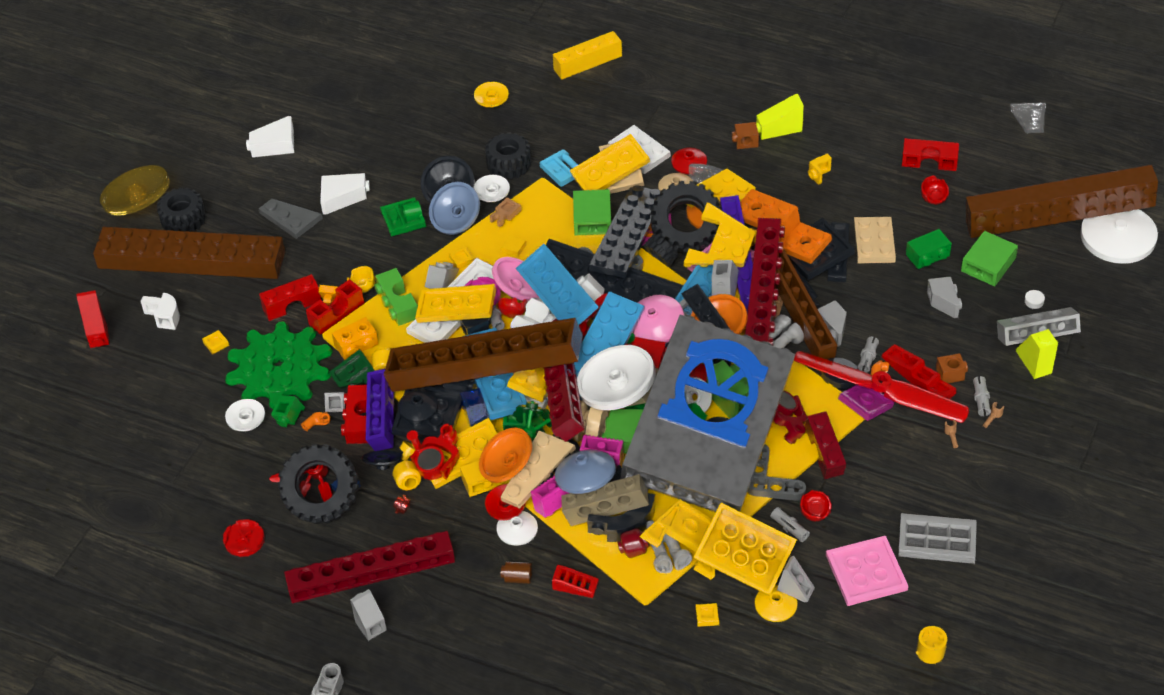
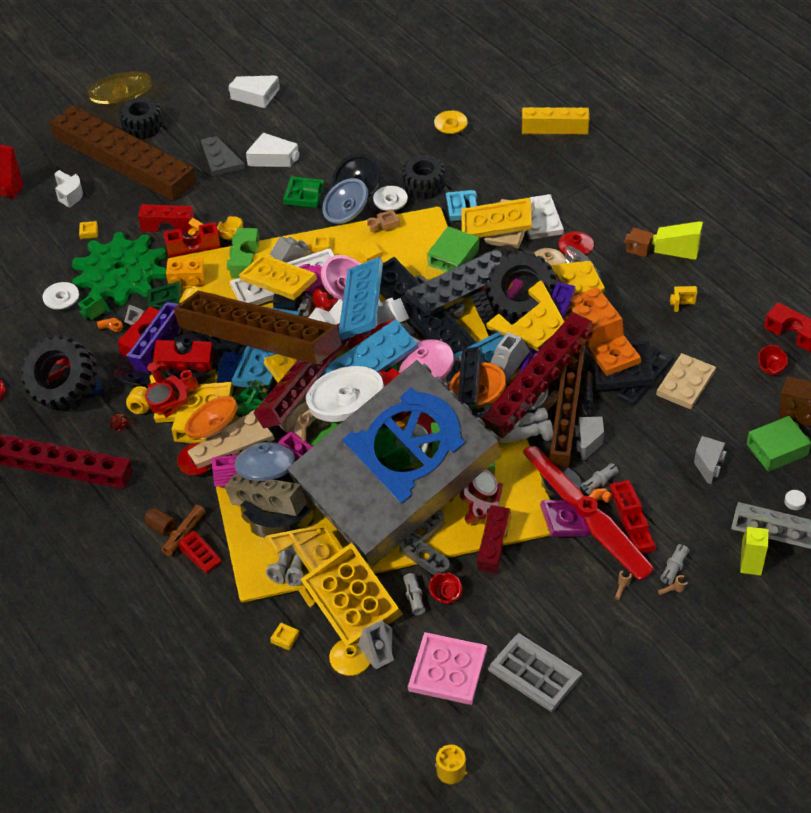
camera: 30 degrees right, 0 degrees up
light grey slope [350,589,387,641] -> none
white dish [497,511,538,546] -> none
dark red head [617,528,650,558] -> none
green brick [906,229,952,269] -> none
dark orange brick [936,353,968,383] -> none
none -> red arch [153,340,215,372]
none -> dark orange pin [161,505,206,556]
none -> medium nougat hand [298,412,311,441]

